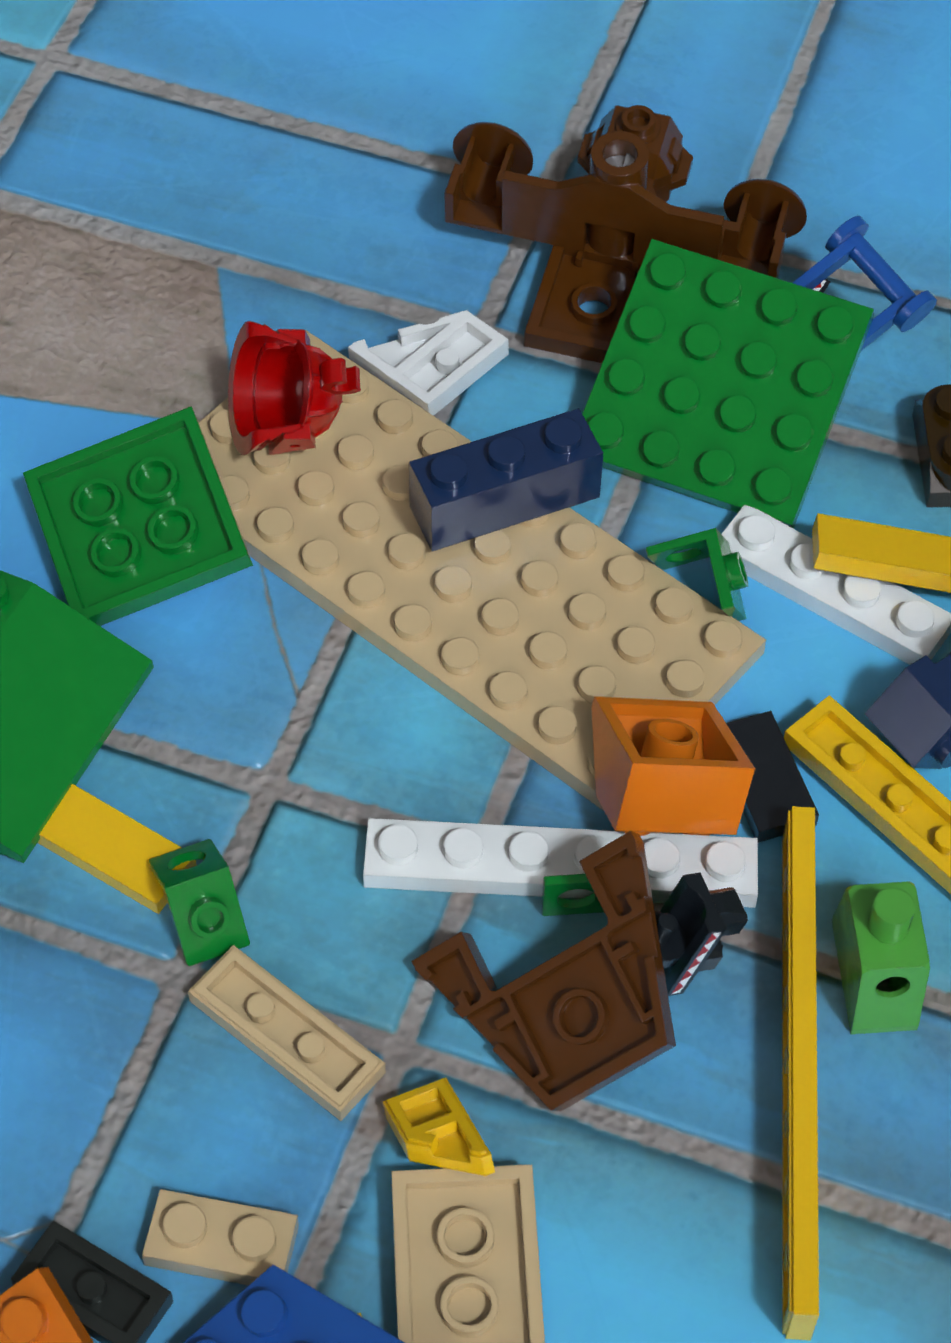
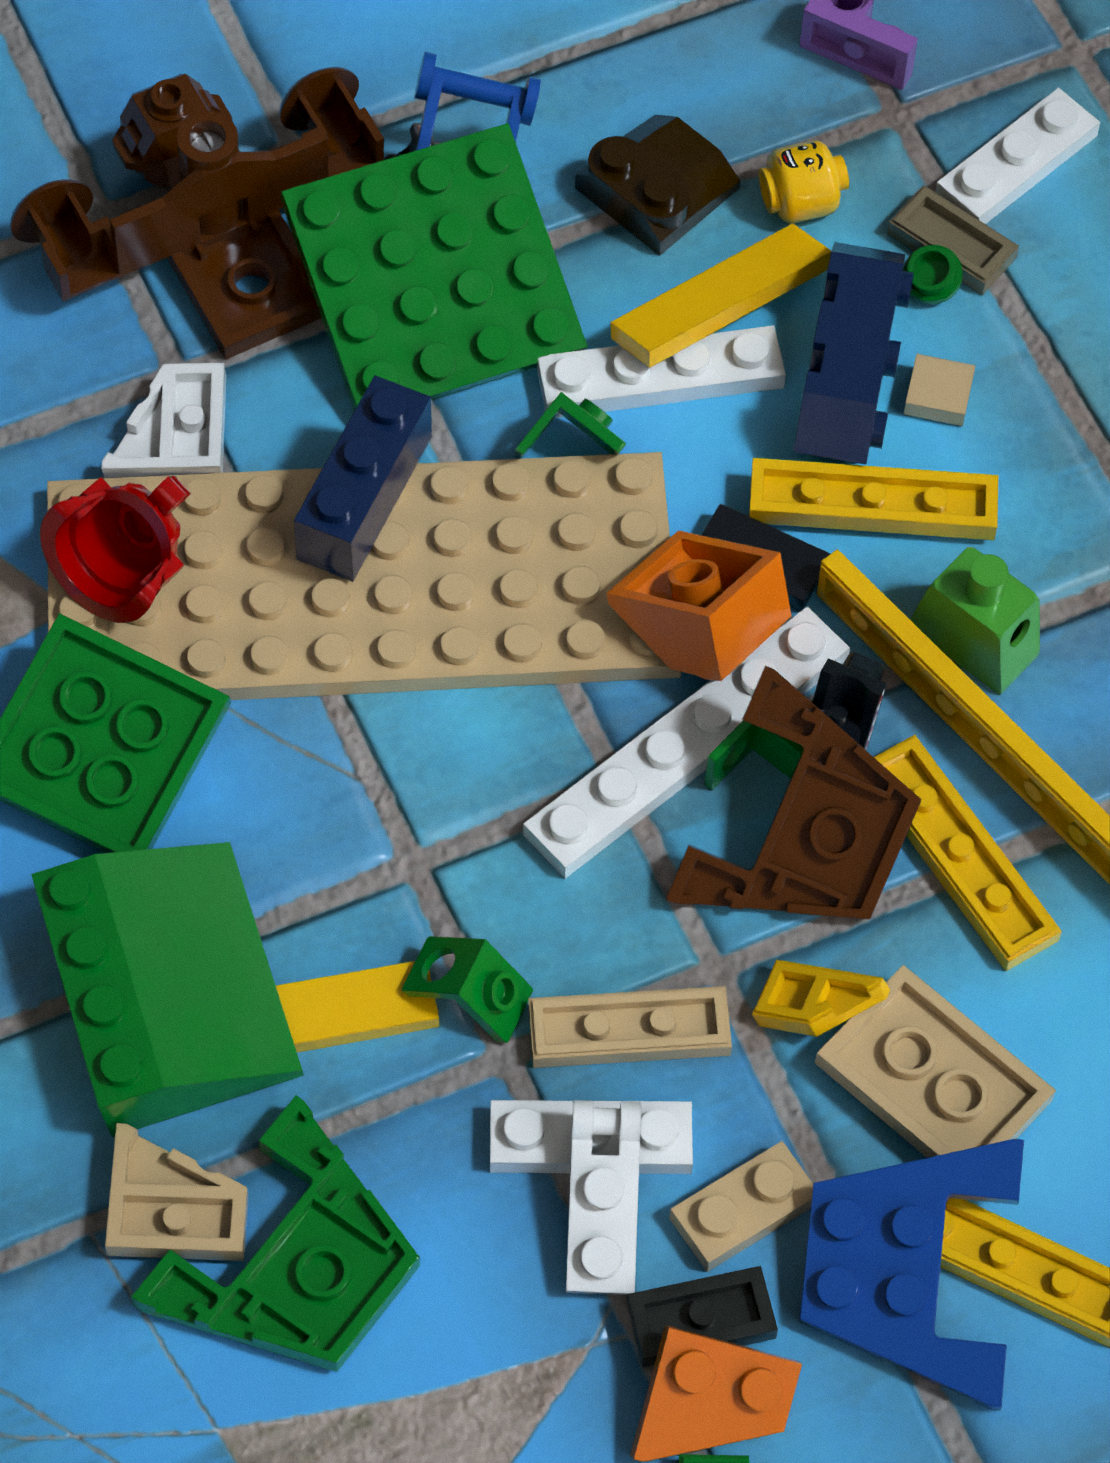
camera: 45 degrees left, 5 degrees up
none -> white plate [490,1100,693,1174]
none -> white plate [566,1100,641,1295]
none -> yellow tile [874,735,1062,971]

